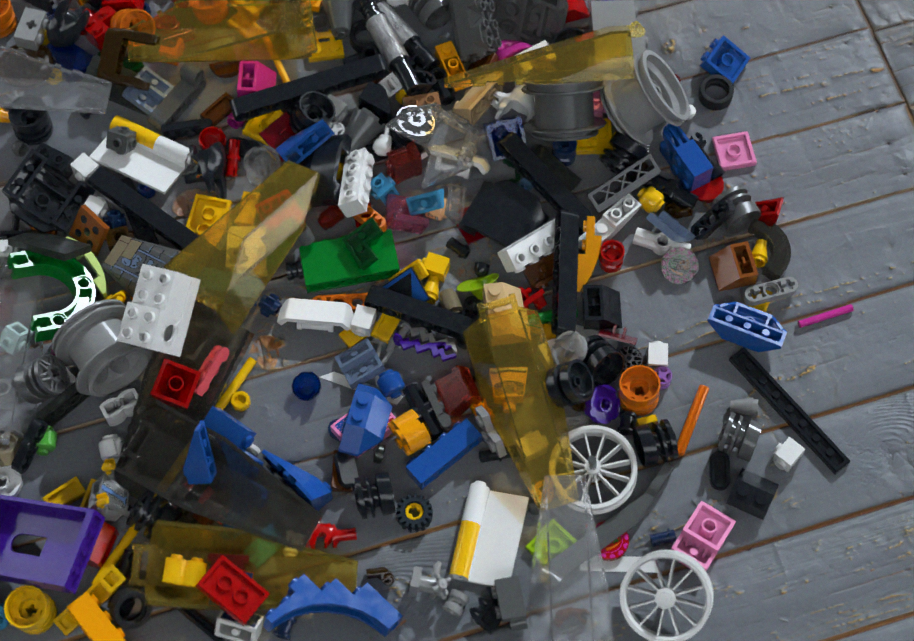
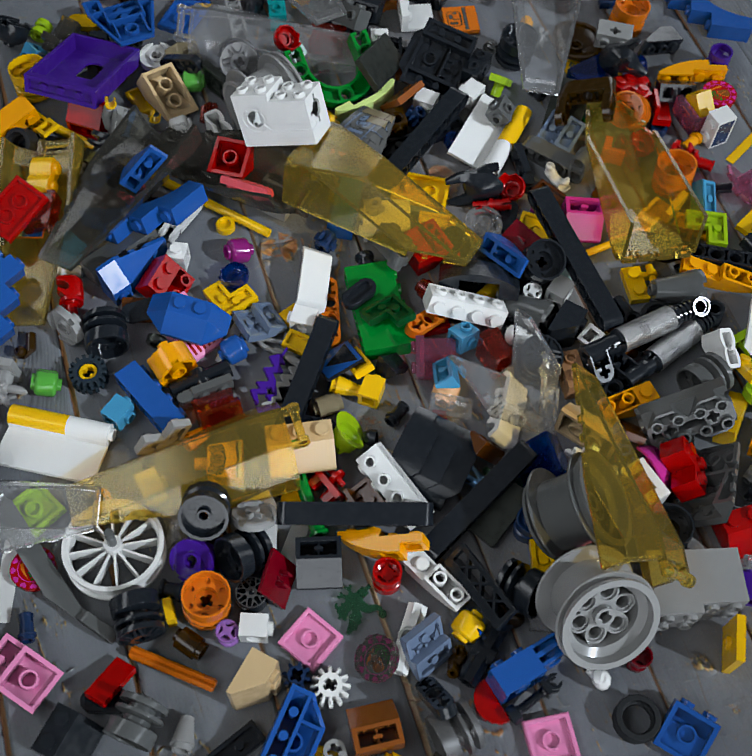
camera: 85 degrees right, 5 degrees down
none -> bright green head [30,369,63,397]
none -> light grey plate [47,305,84,346]
none -> red tile [85,657,136,708]
none -> dark azure brick [100,393,137,432]
none -> red slope [135,254,195,298]
none -> tan slope [136,62,199,122]
none -> white brick [166,241,191,272]
none -> dark brown brick [172,627,209,661]
none -> clear red arm [199,101,218,124]
none -> yellow plate [203,281,259,315]
none -> magenta head [223,237,254,264]
none -> tan slope [226,647,283,711]
none -> red hair [273,24,301,52]
none -> bright pink tile [277,607,344,674]
none -> dark blue gear [282,661,312,689]
none -> white gear [310,666,351,709]
none -> clear green piece [335,584,387,635]
none -> black tile [341,278,376,311]
none -> black tile [375,353,409,379]
none -> reddish brown slope [470,430,505,465]
none -> lime tile [489,73,513,98]
none -> white piece [544,162,571,193]
none -> red brick [660,435,708,503]
none -> yellow plate [721,614,746,674]

